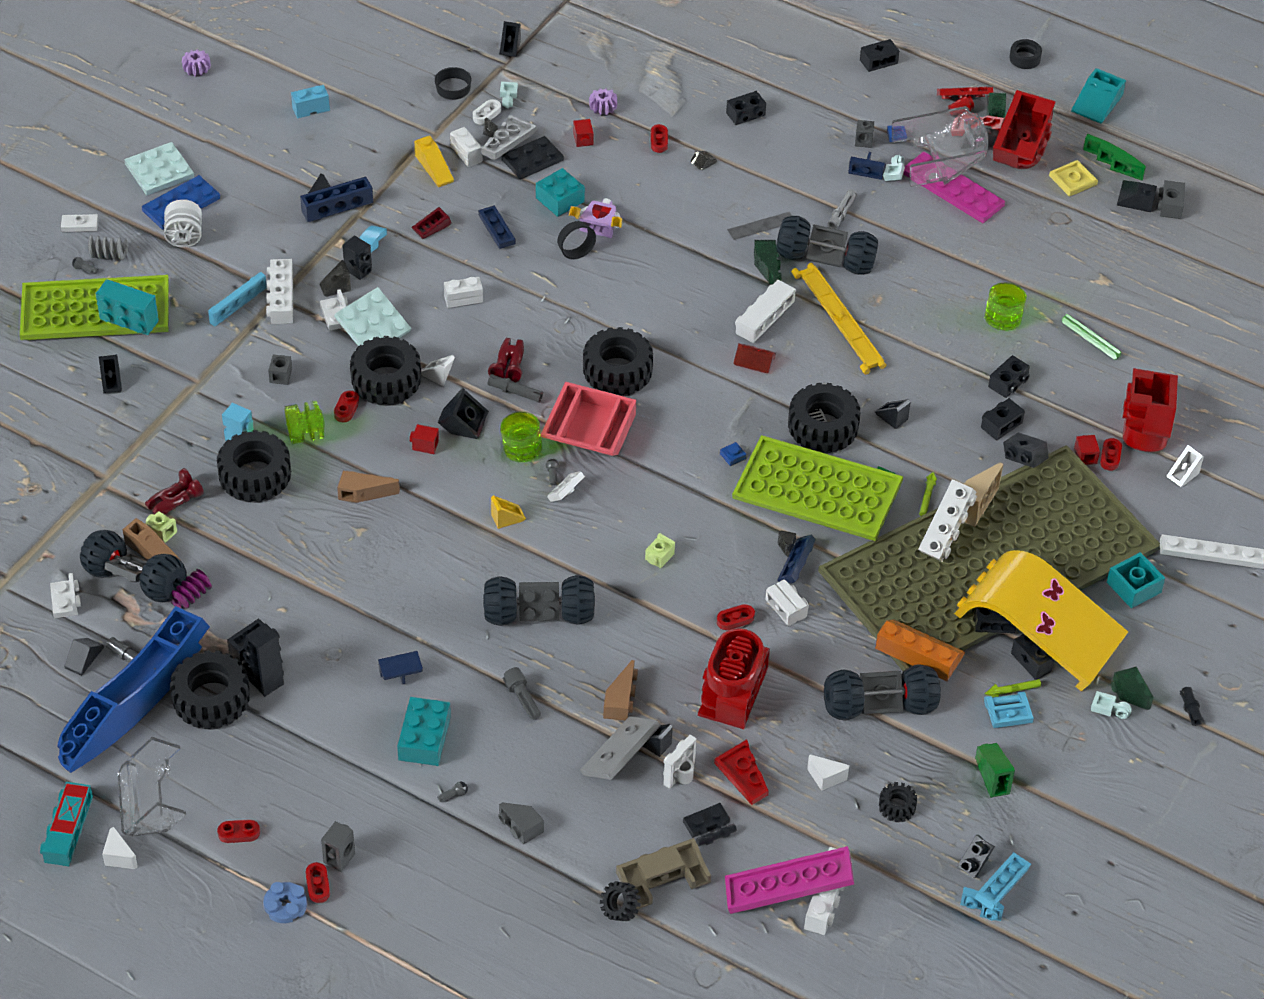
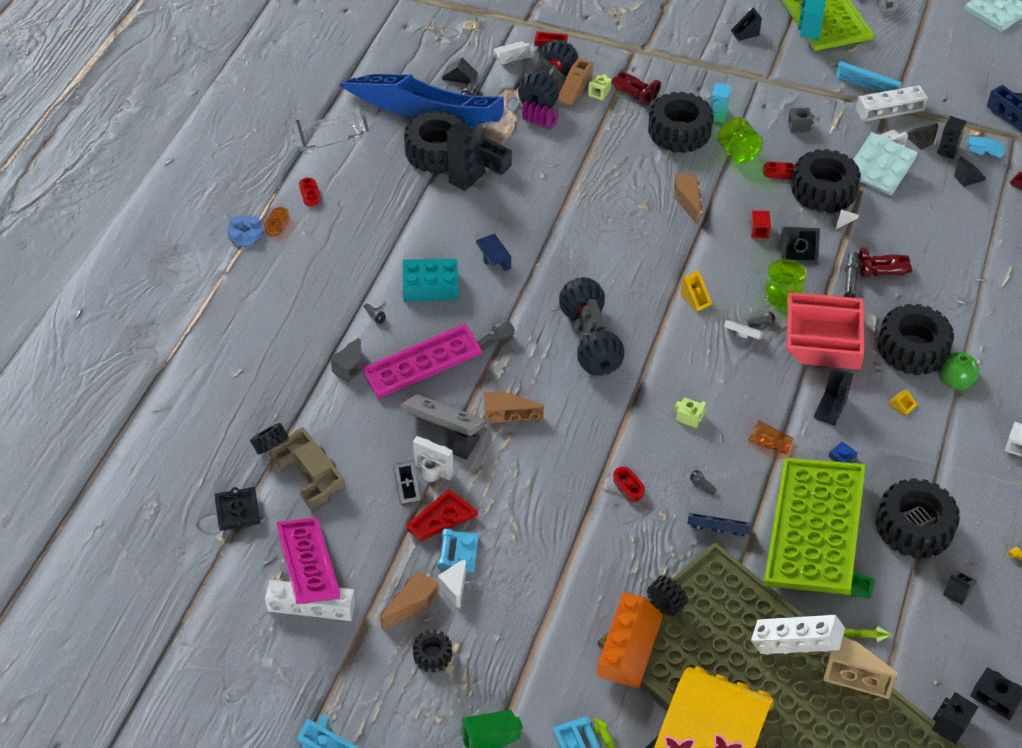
camera: 80 degrees right, 0 degrees up
teal brick [40,782,93,867] -> none
white slope [102,827,138,869] -> none
blue plate [142,175,220,230] -> none
white wheel [164,200,202,247] -> none
red plate [305,862,330,903] -> none
dark grey brick [321,821,355,872] -> none
white brick [444,277,483,308] -> none
black plate [683,803,737,846] -> none
red brick [698,628,770,729] -> none
clear red panel [733,343,777,373] -> none
white brick [765,579,809,626] -> none
clear smoke slope [778,530,796,557] -> none
black plate [824,664,941,720] -> none
black hips [957,835,995,878] -> none
none -> black plate [214,487,261,531]
none -> clear orange plate [264,207,289,236]
none -> dark pink plate [362,323,482,399]
none -> medium nougat slope [380,571,439,629]
none -> slope [394,460,421,504]
none -> medium azure plate [437,529,479,572]
none -> red plate [534,31,568,47]
none -> black tyre [647,575,688,616]
none -> dark grey piece [690,470,717,494]
none -> clear orange slope [748,420,794,454]
none -> black panel [814,367,854,426]
none -> yellow slope [888,389,918,416]
none -> bright green cylinder [939,352,979,390]
none -> black slope [954,156,986,187]

